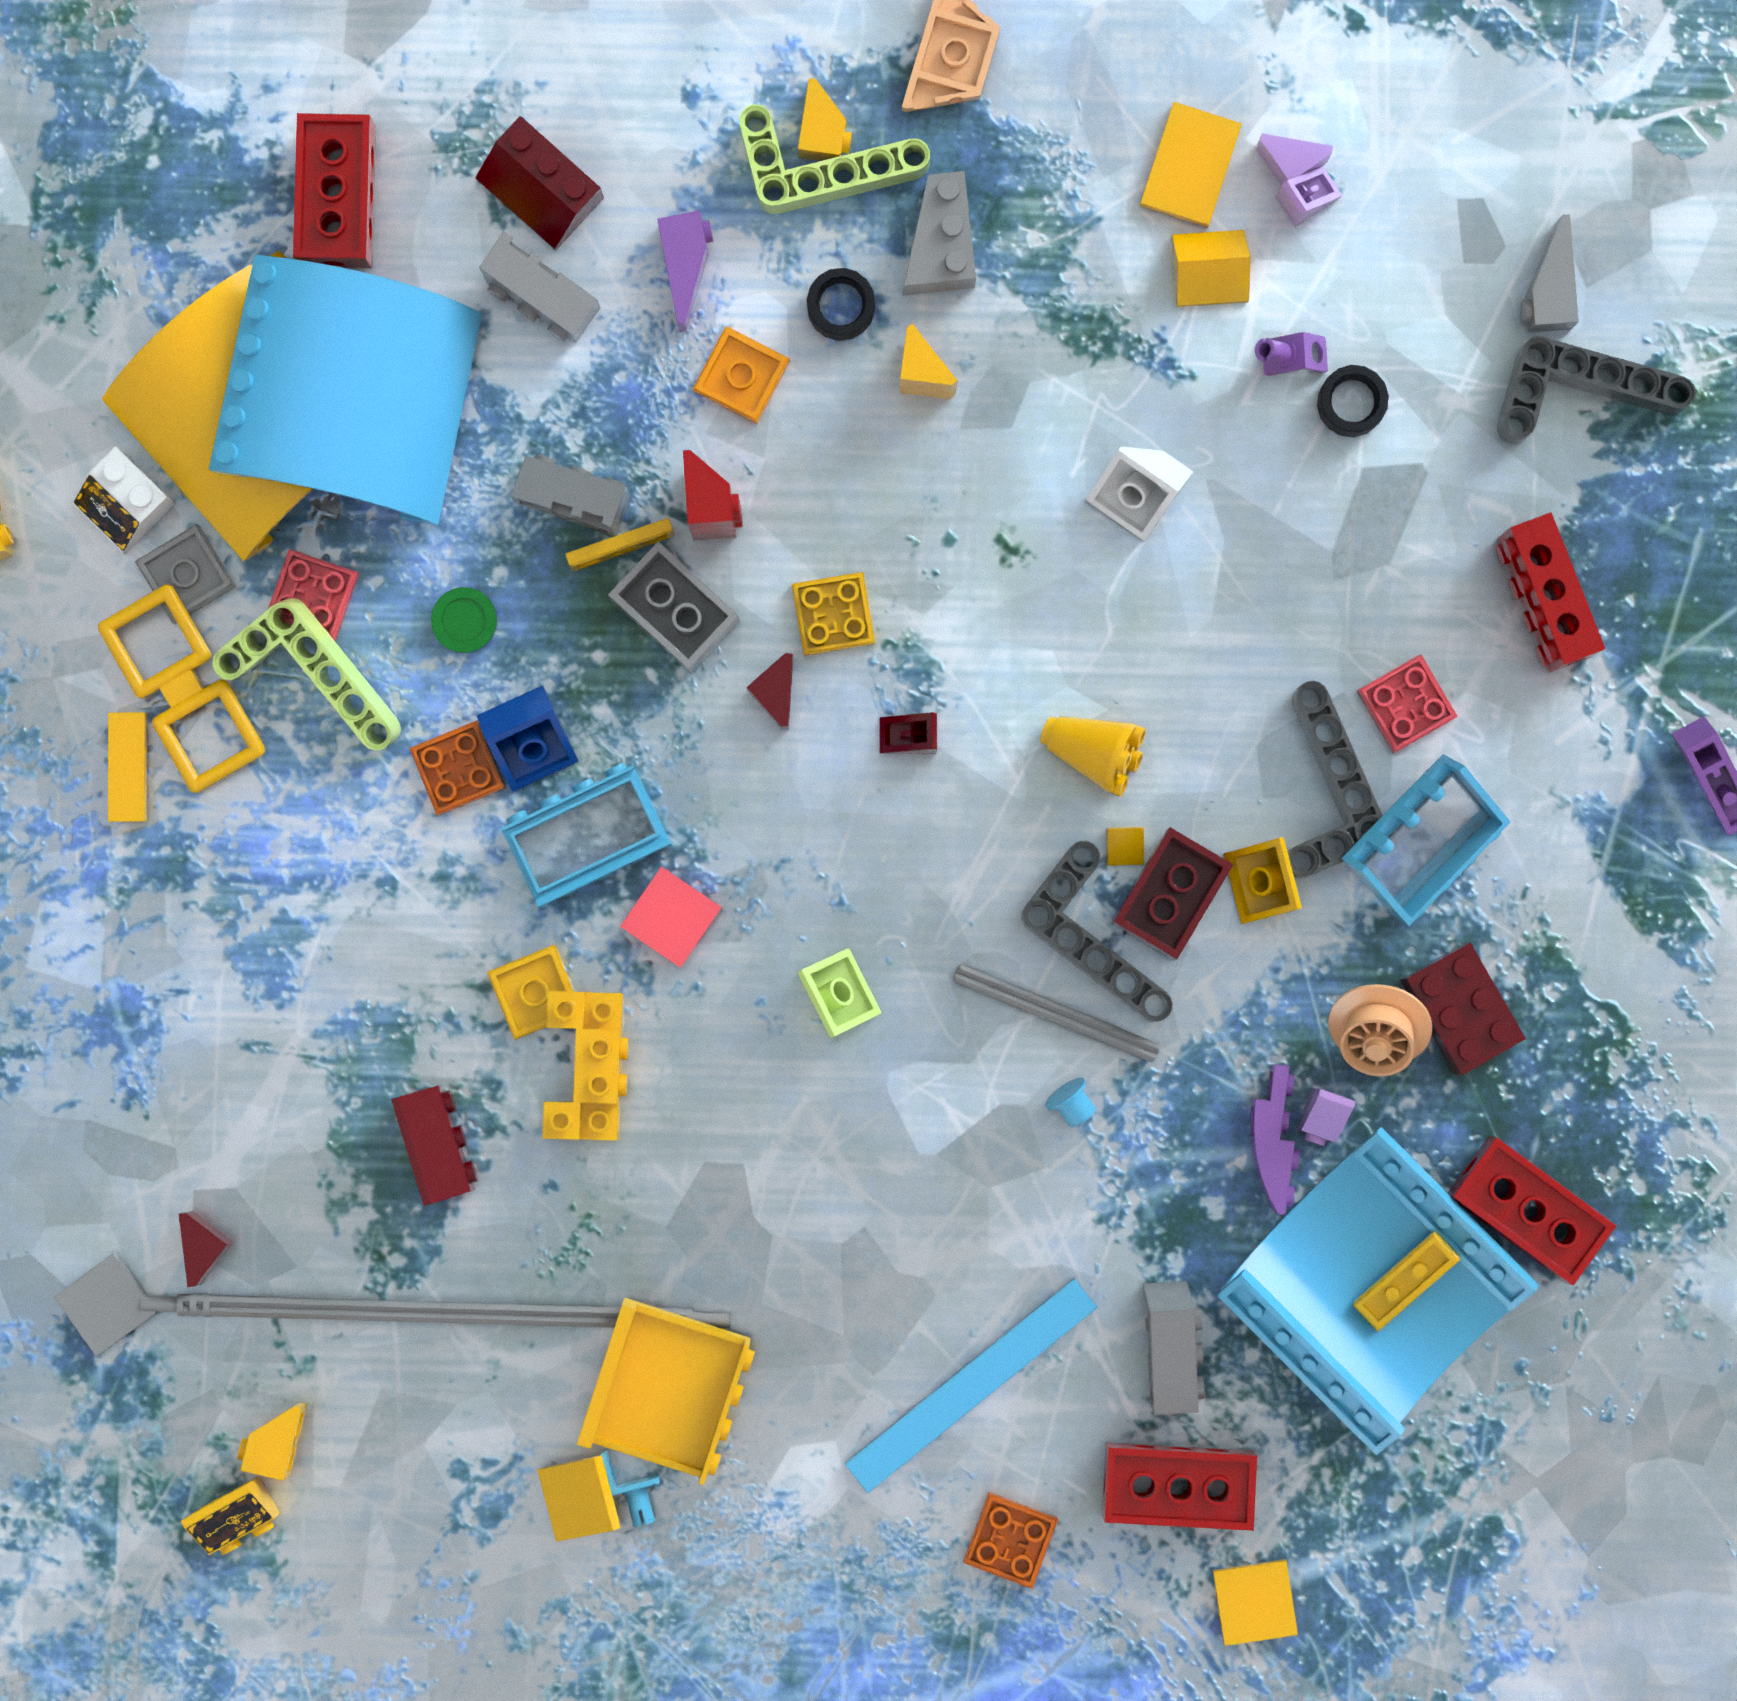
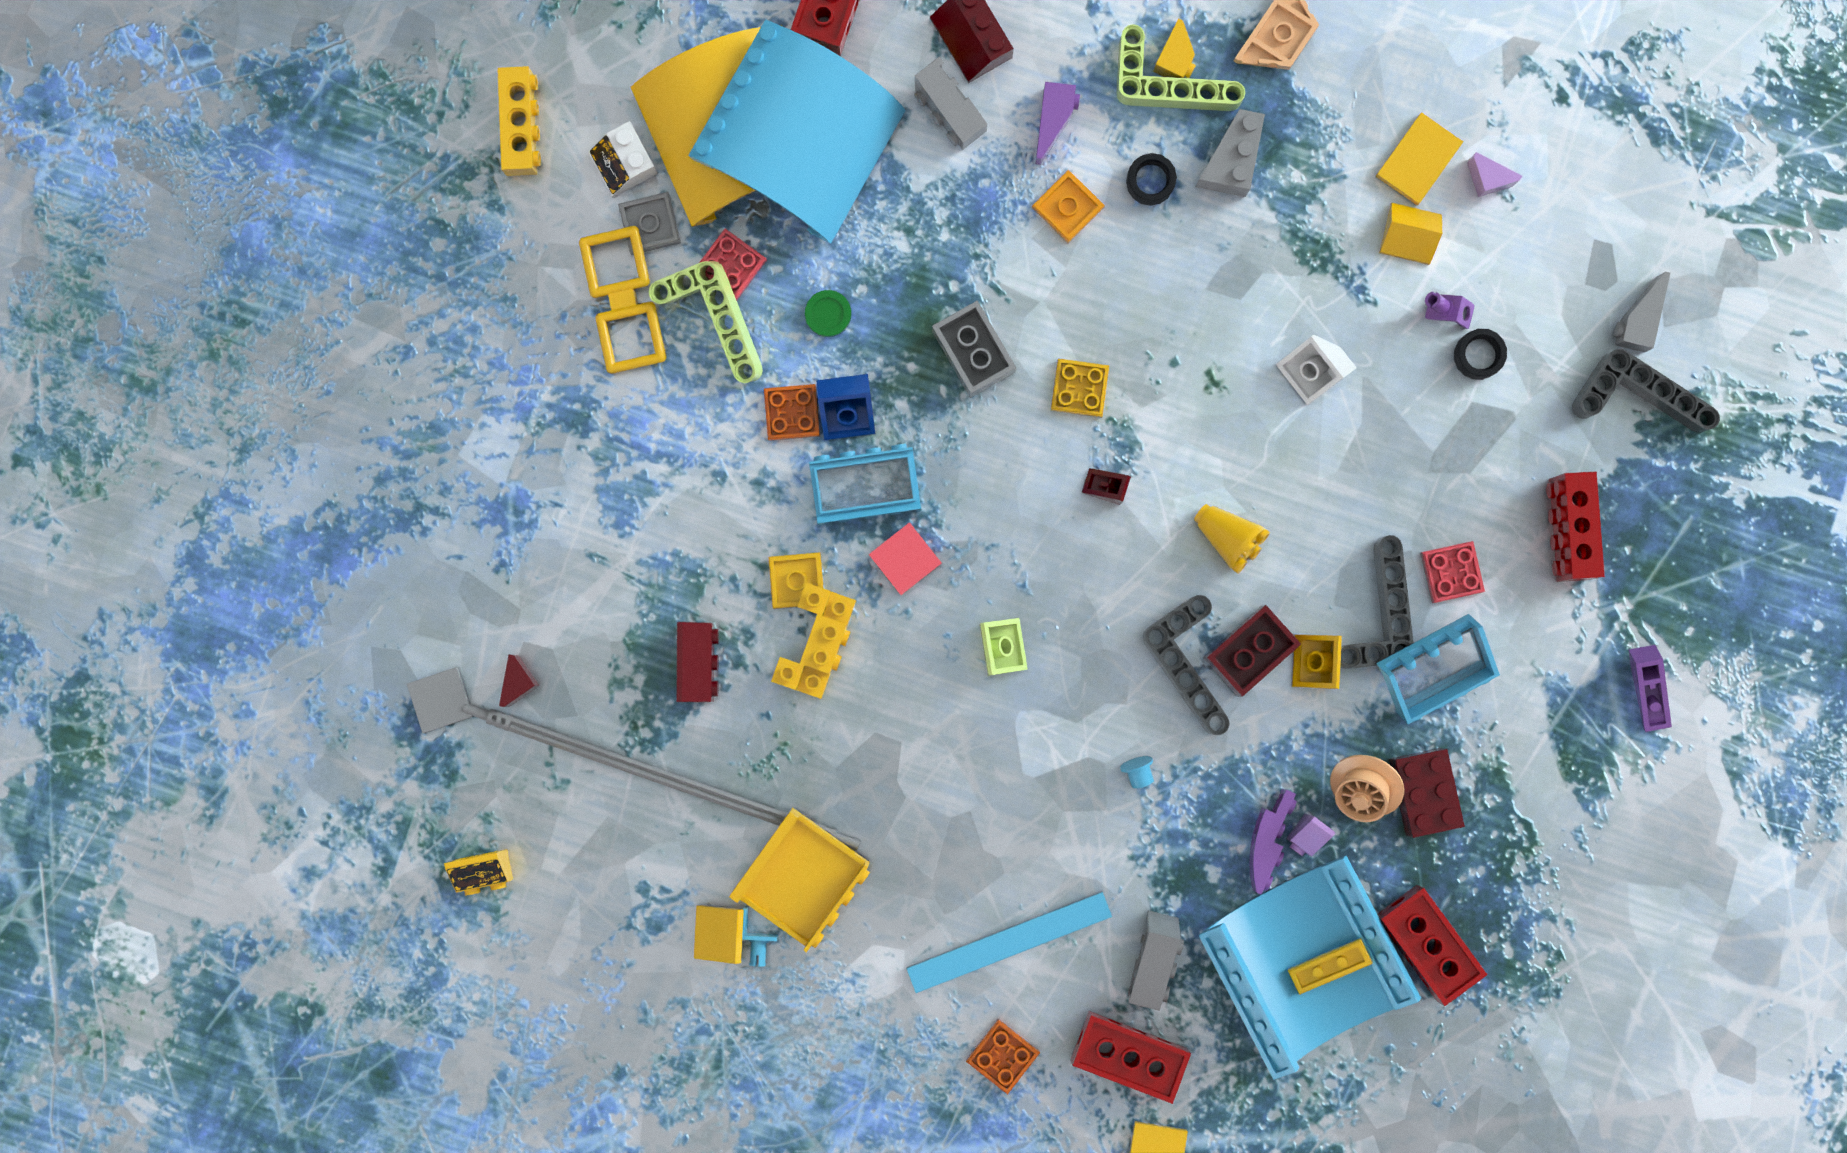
camera: 20 degrees right, 0 degrees up
yellow tile [108,712,147,822] -> none
yellow slope [238,1403,307,1481] -> none
light grey wedge [511,454,631,537] -> none
yellow tile [565,517,675,571] -> none
red slope [683,450,743,541] -> none
dark red slope [746,653,793,730] -> none
yellow slope [900,323,958,399] -> none
light grey axle [953,964,1160,1062] -> none
yellow slope [1106,827,1144,866] -> none
lavender slope [1276,166,1342,227] -> none

